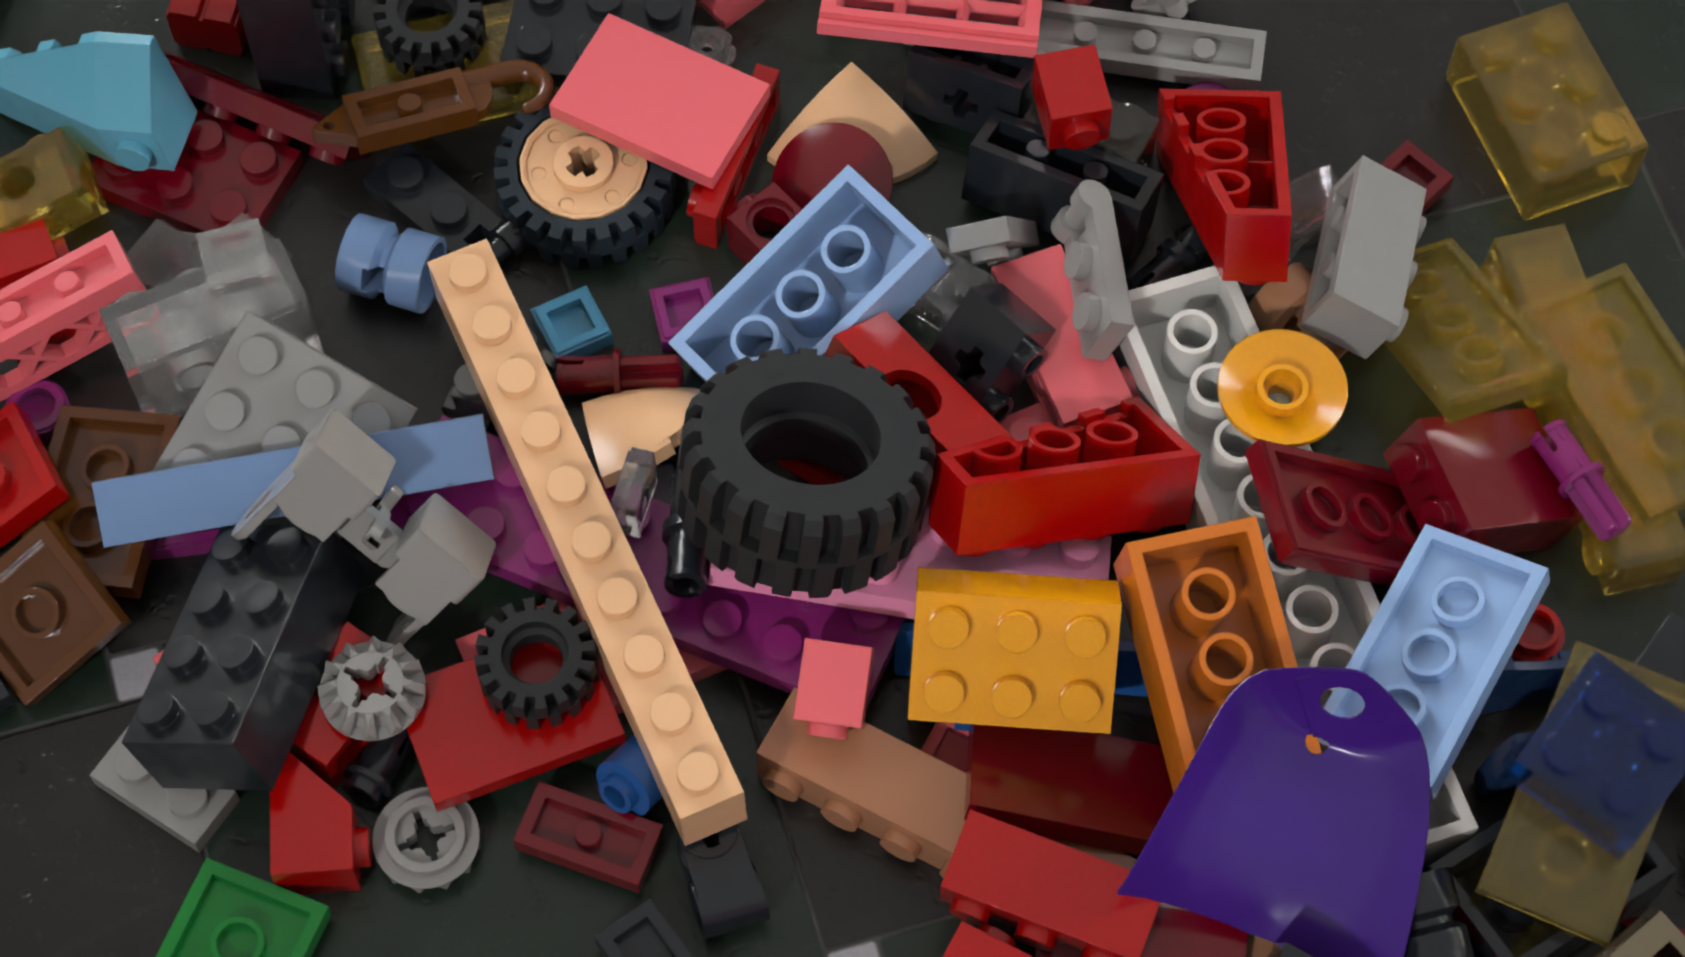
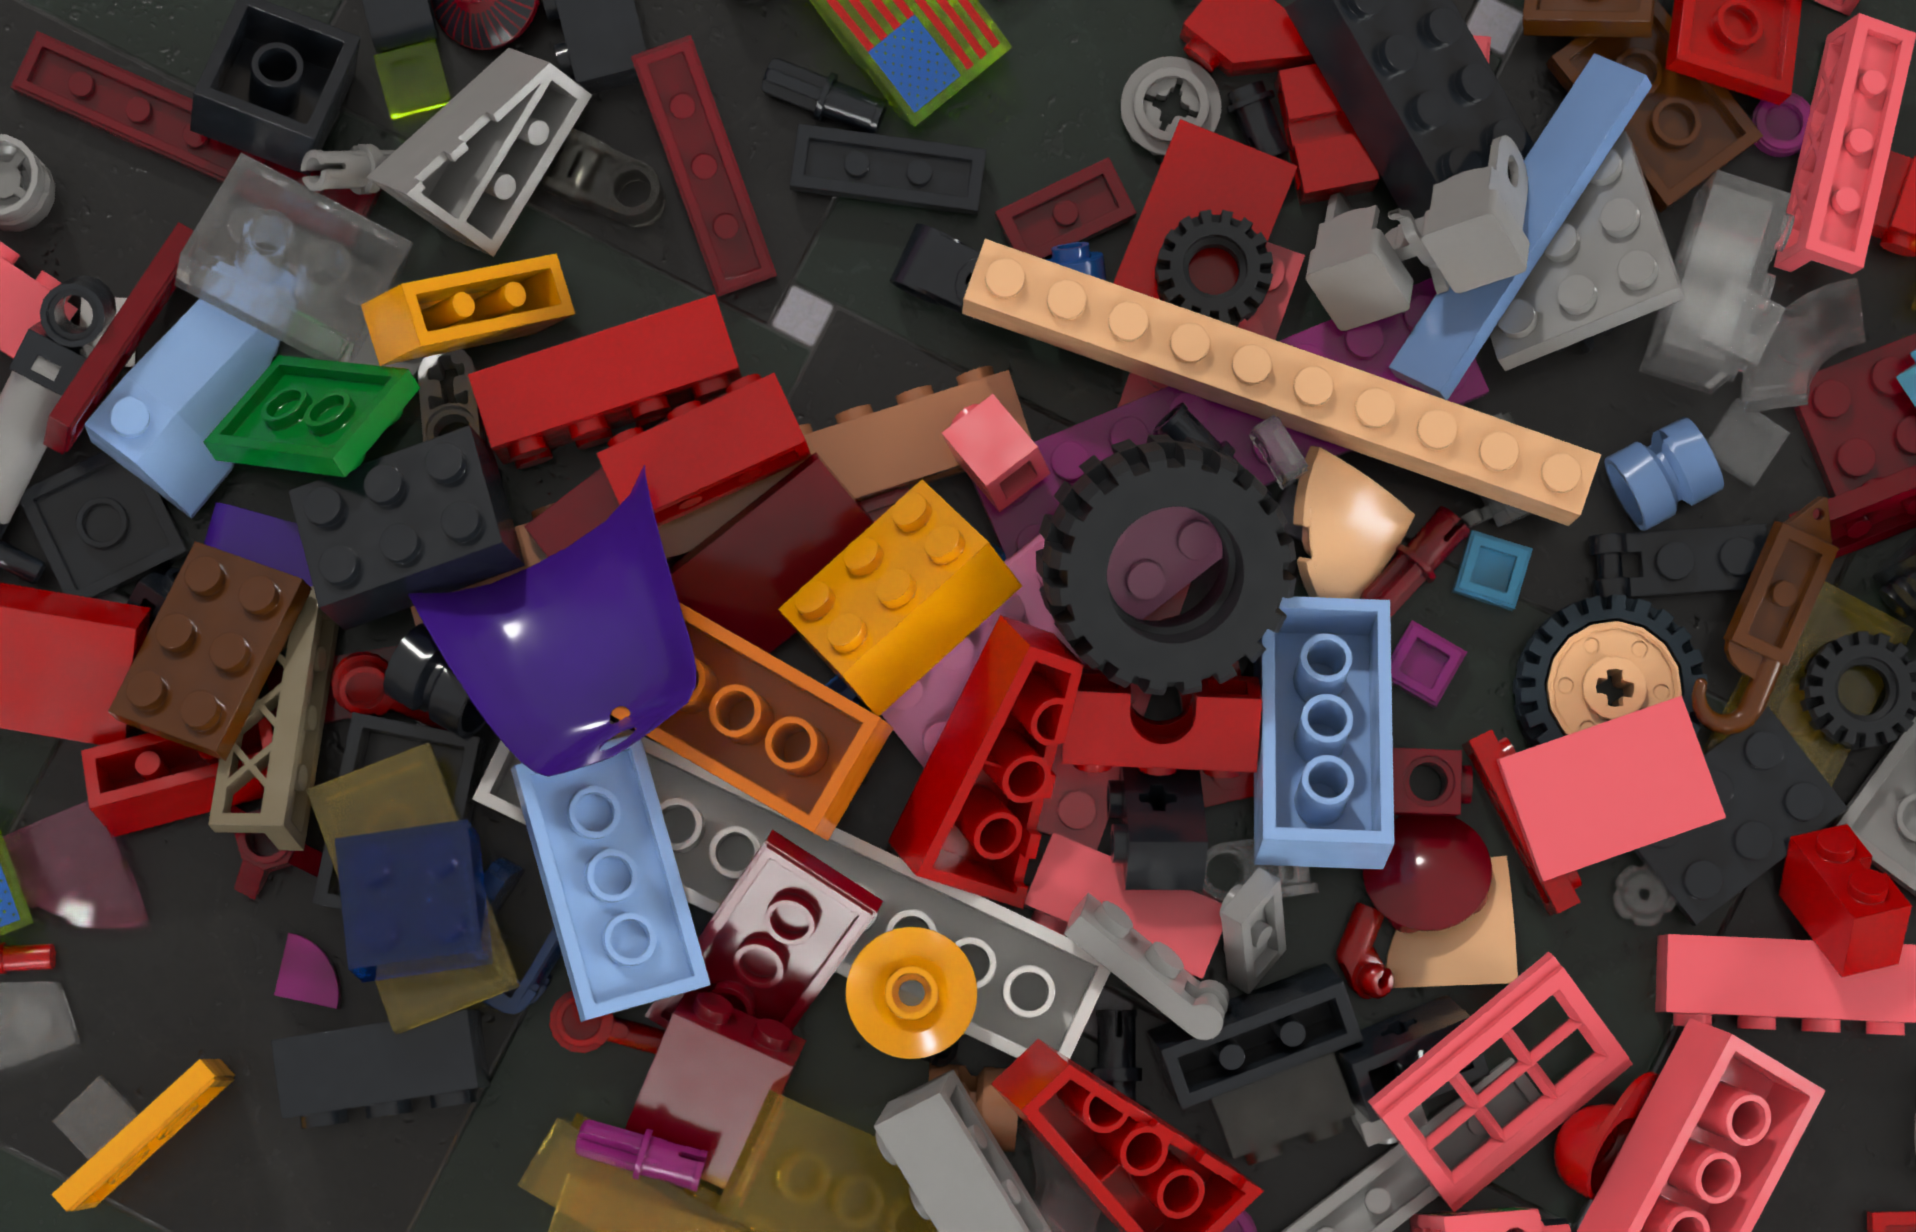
camera: 130 degrees right, 20 degrees up
light grey gear [317,636,426,741] -> none
red brick [1031,44,1113,150] -> none
none -> red arm [1336,902,1394,999]
none -> clear tile [1706,398,1790,487]

